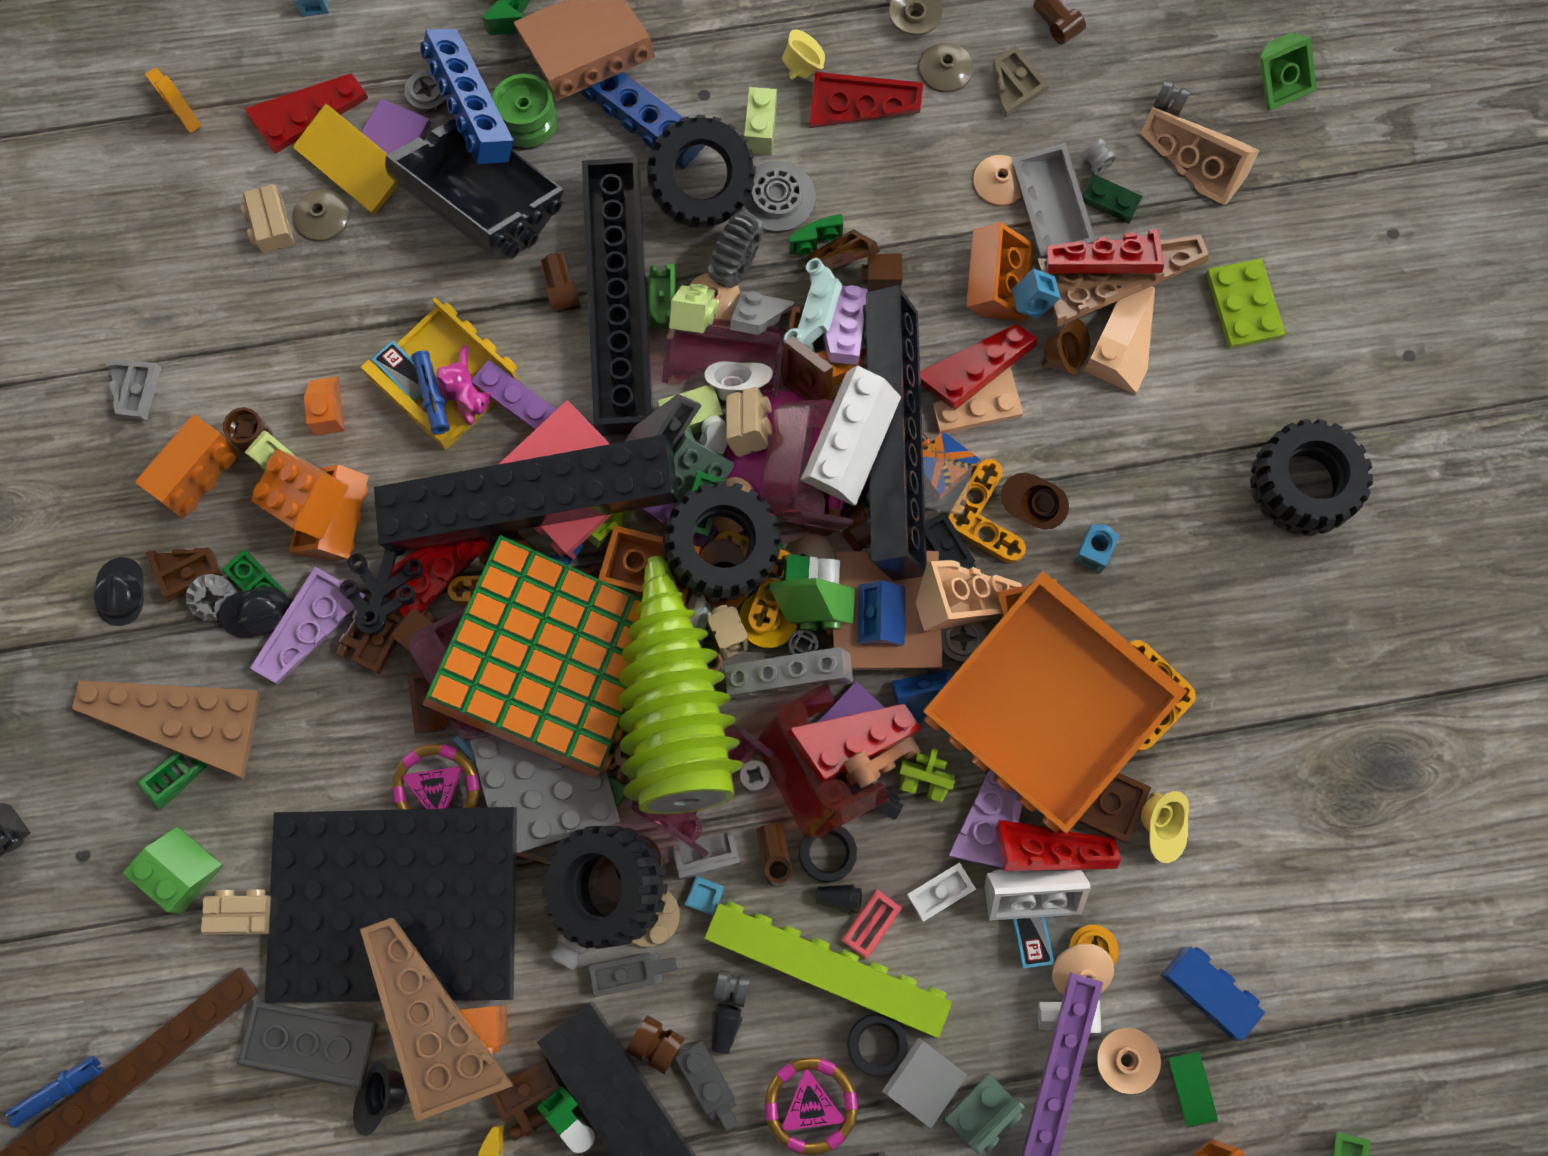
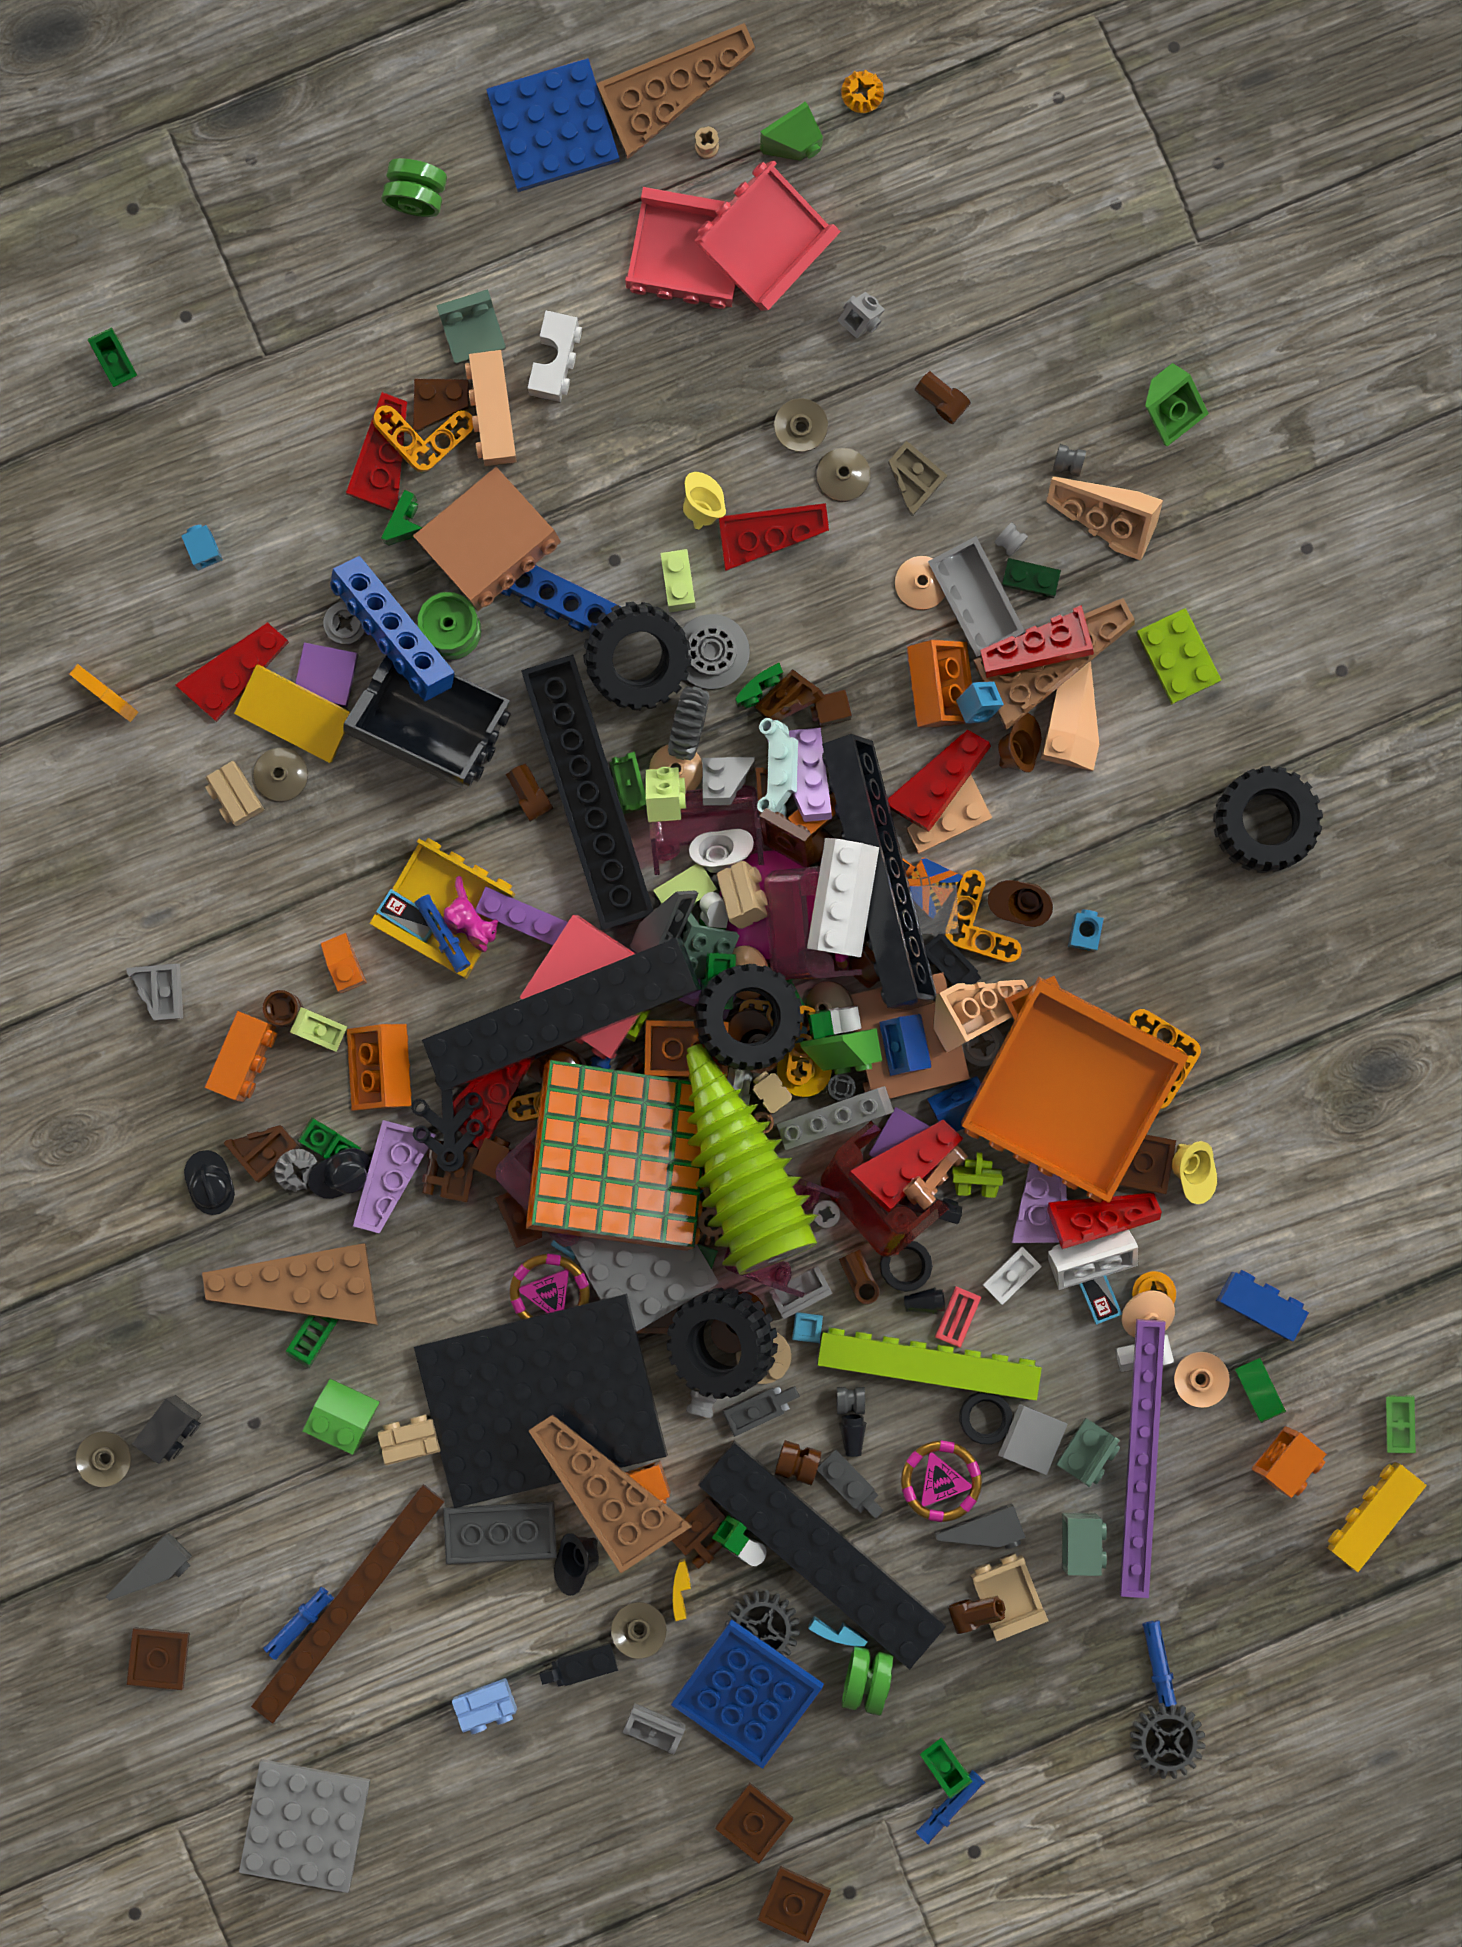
camera: 10 degrees left, 10 degrees up
orange brick [250,448,349,540] -> none

